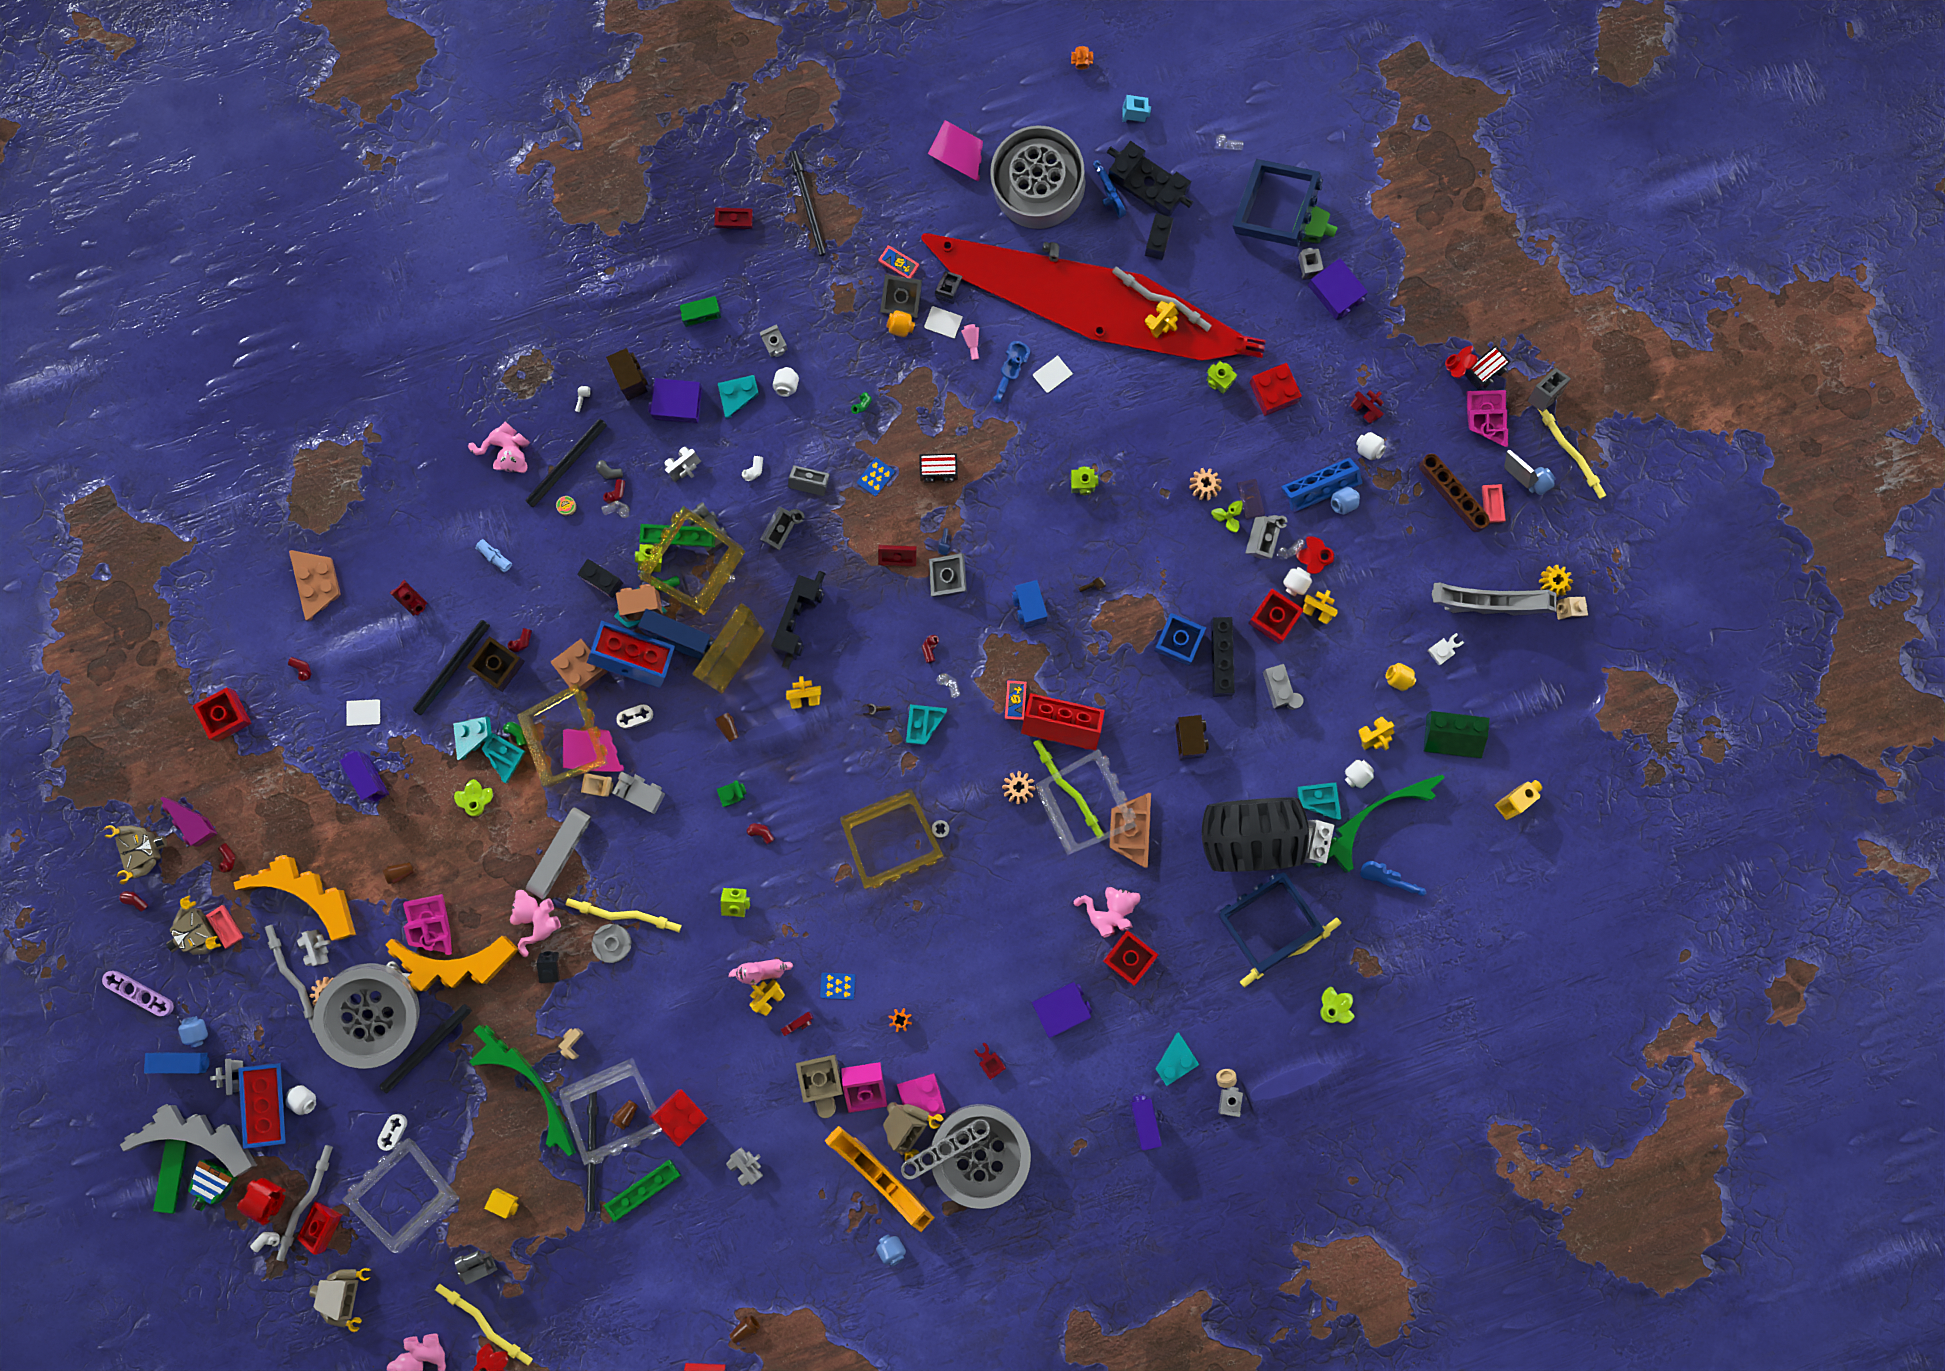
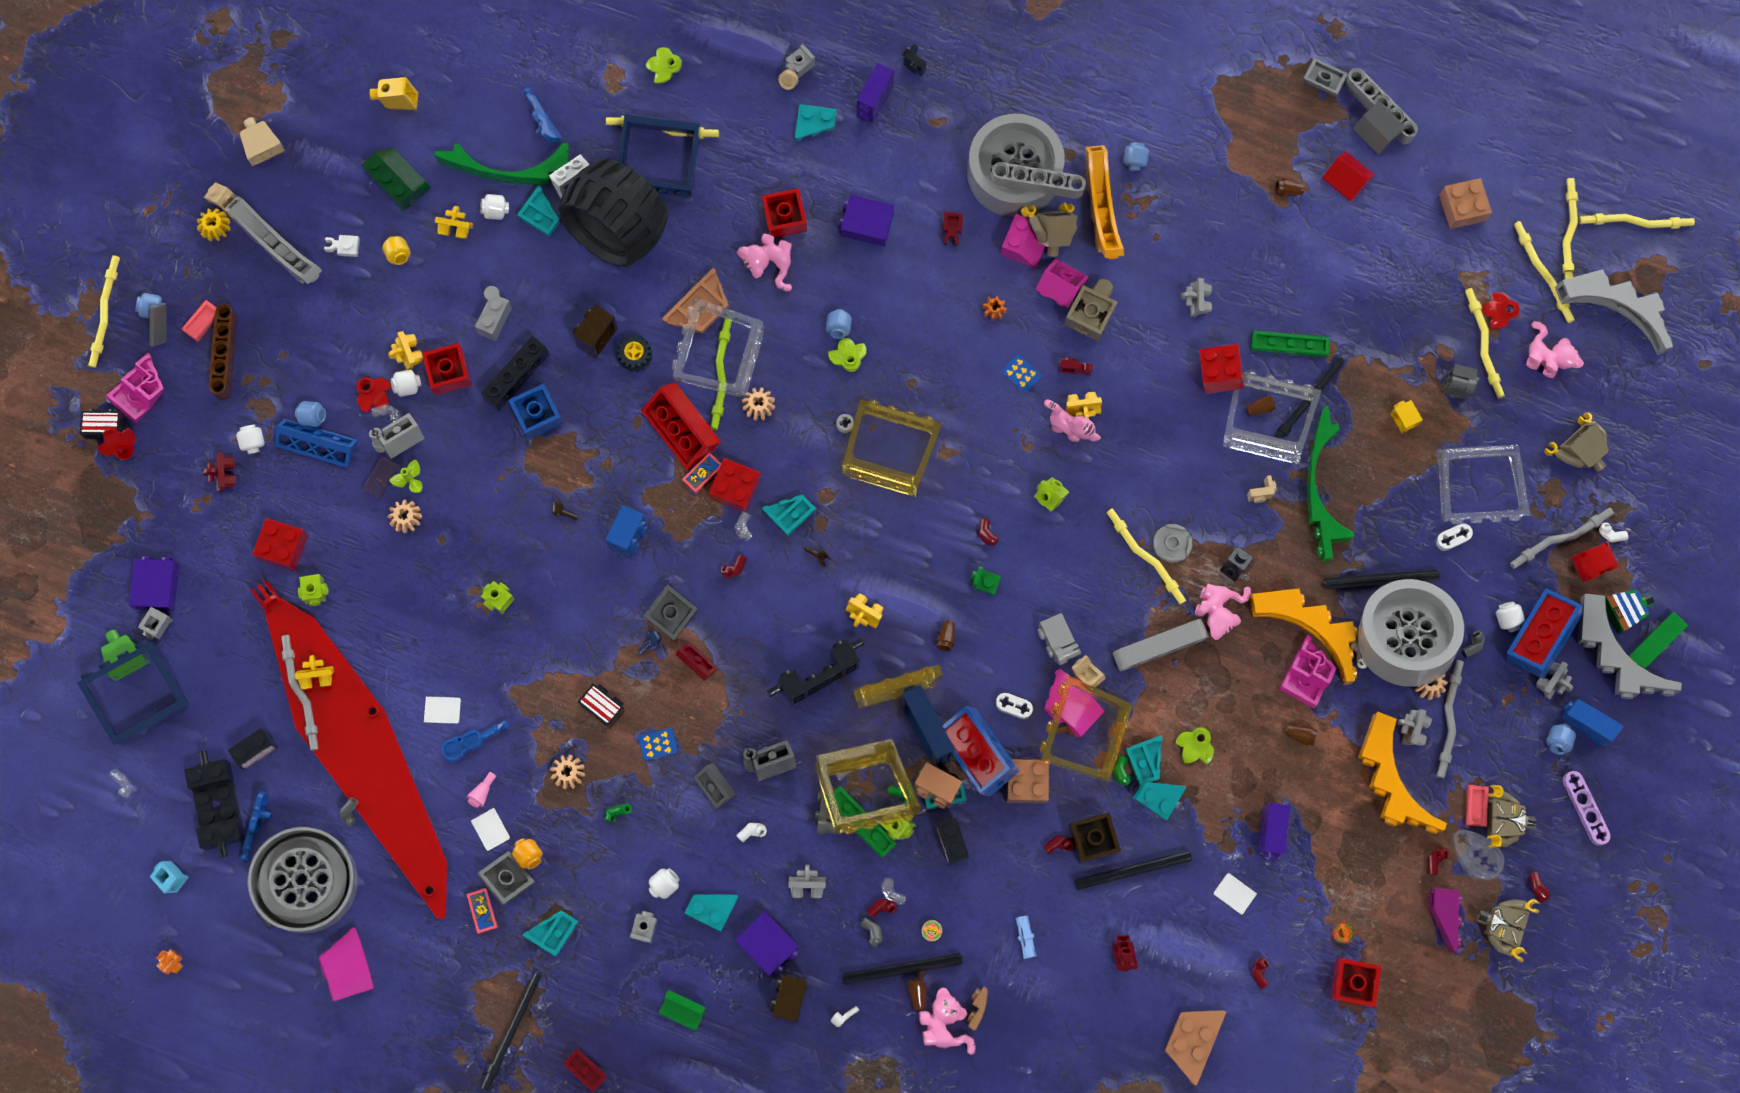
camera: 145 degrees left, 5 degrees down
red slope [297,1202,343,1255] -> none
black slope [935,271,963,304] -> none
dark grey brick [1528,368,1571,412] -> none
none -> tan torso [240,117,285,167]
none -> teal wing [523,911,579,957]
none -> light nougat gear [550,755,585,789]
none -> black wheel [617,335,652,372]
none -> red brick [709,458,761,513]
none -> medium blue head [826,309,852,339]
none -> lime plate [828,338,867,372]
none -> black bracket [903,43,927,76]
none -> reddish brown cone [907,979,927,1010]
none -> medium nougat slope [966,987,987,1031]
none -> clear orange tile [1333,922,1354,943]
none -> clear piece [1451,830,1504,881]
none -> dark grey arm [1462,630,1485,658]

